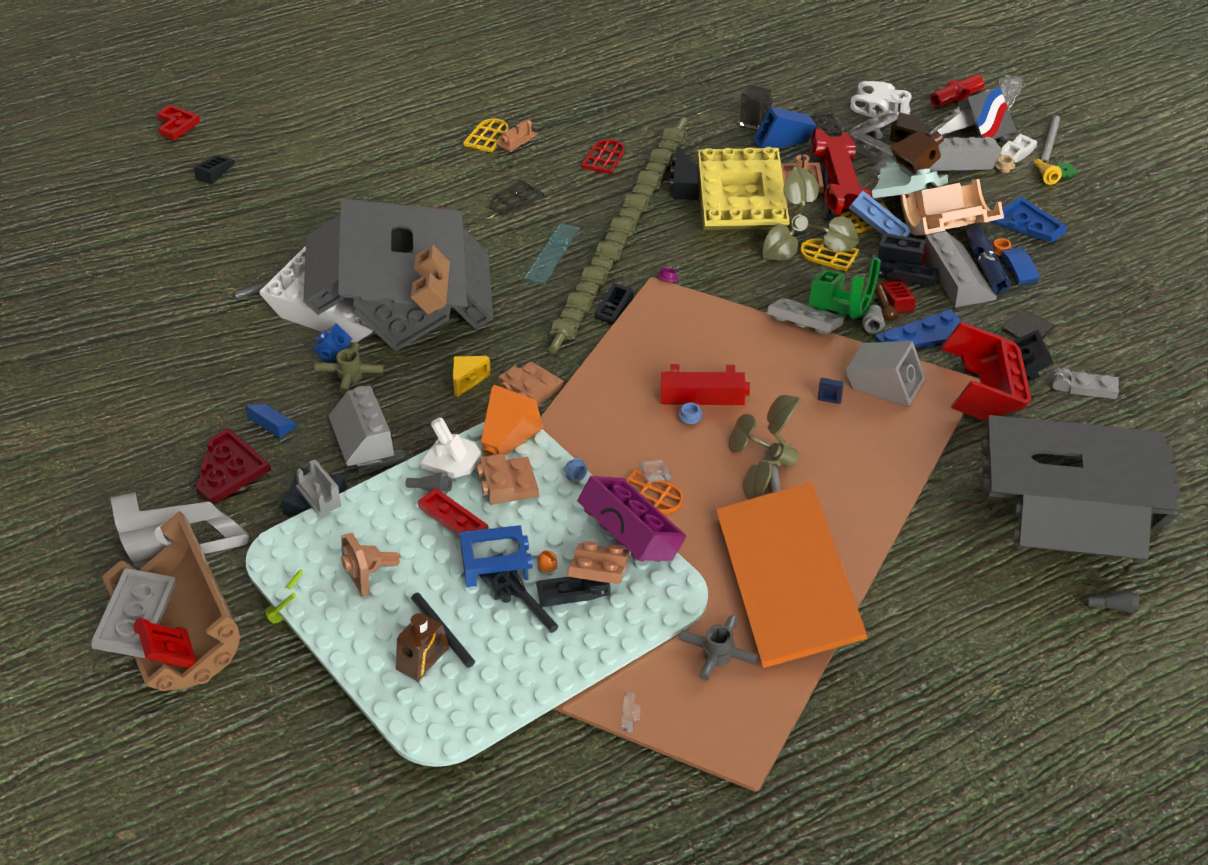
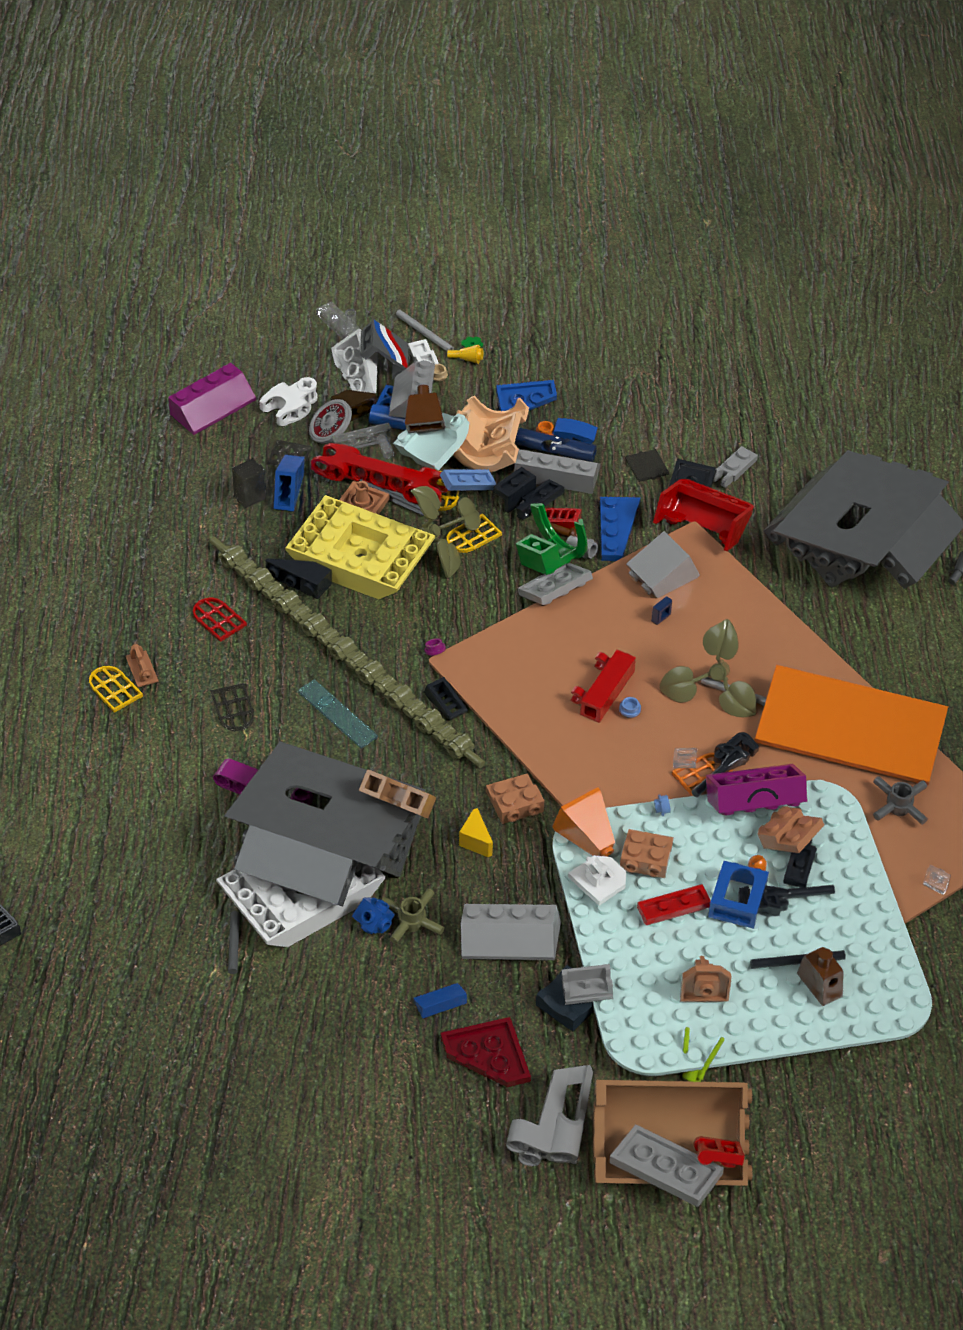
camera: 65 degrees left, 5 degrees up
dark grey cone [406,471,452,495] -> none
red piece [930,74,985,109] -> none
none -> magenta slope [168,363,256,435]
none -> black piece [691,732,760,797]

